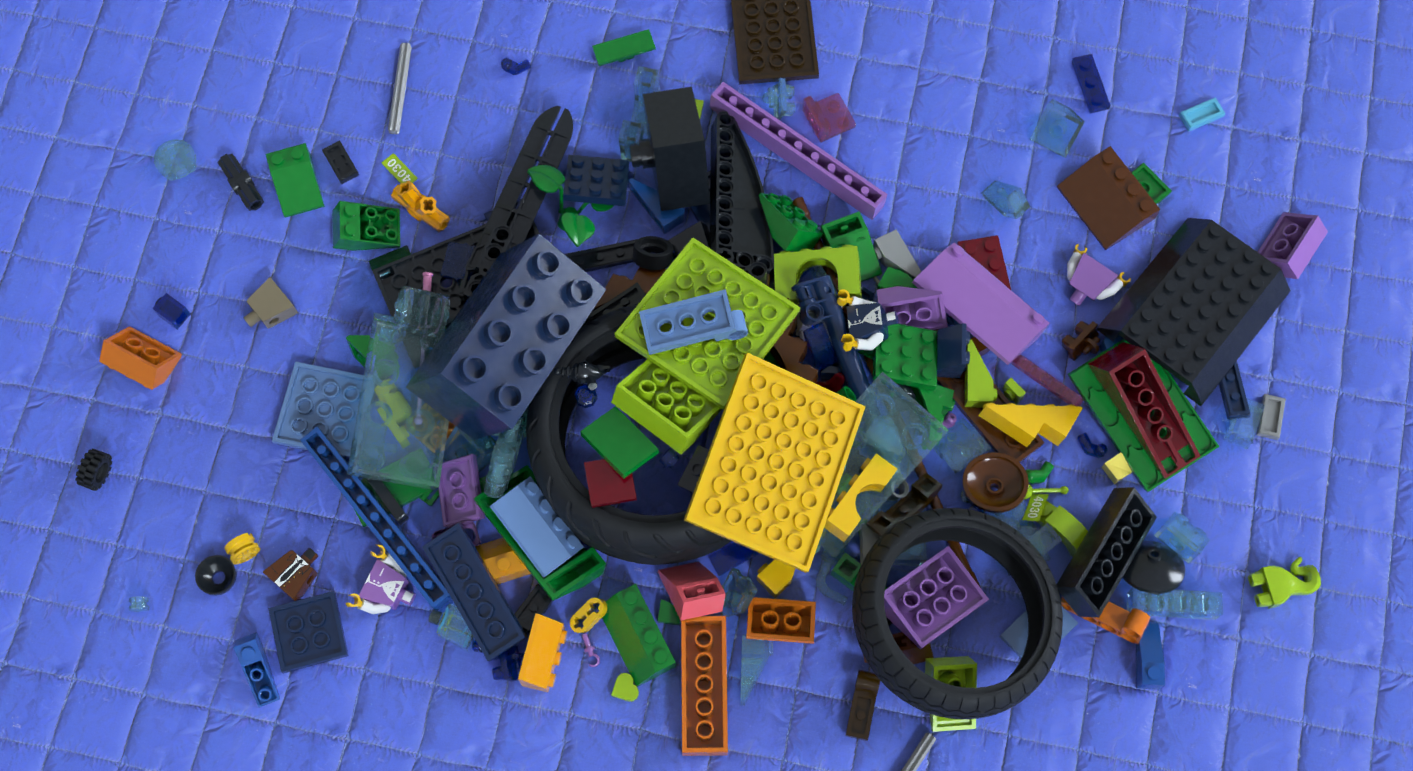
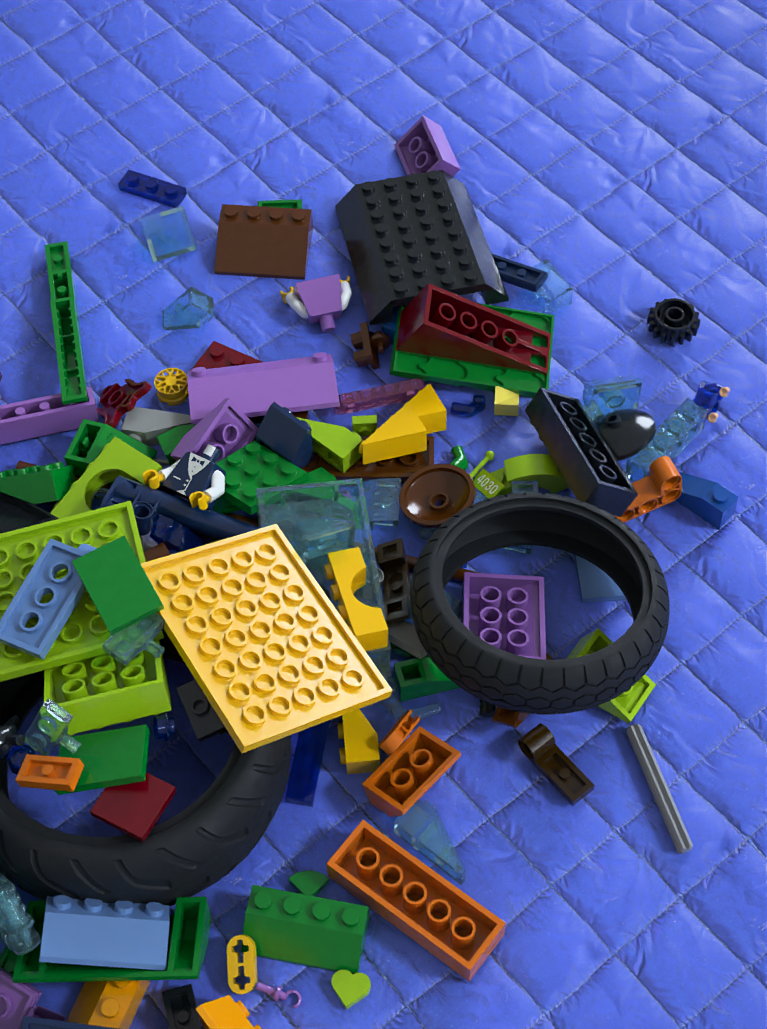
camera: 50 degrees left, 15 degrees down
coral slope [658,562,726,620] -> none
clear light blue plate [720,568,758,617] -> none
medium azure tile [1179,97,1225,132] -> none
lime hips [1248,557,1321,609] -> none
light grey tile [1256,394,1286,440] -> none
none -> orange plate [15,754,84,792]
none -> clear light blue plate [25,699,82,756]
none -> green slope [45,241,88,405]
none -> green tile [72,535,164,635]
none -> dark red tile [97,379,152,428]
none -> clear light blue plate [102,613,165,666]
none -> yellow wheel [154,368,189,406]
none -> orange piece [378,709,421,756]
none -> clear light blue bush [582,399,606,424]
none -> black gear [647,298,700,345]
none -> clear blue piece [691,381,730,423]

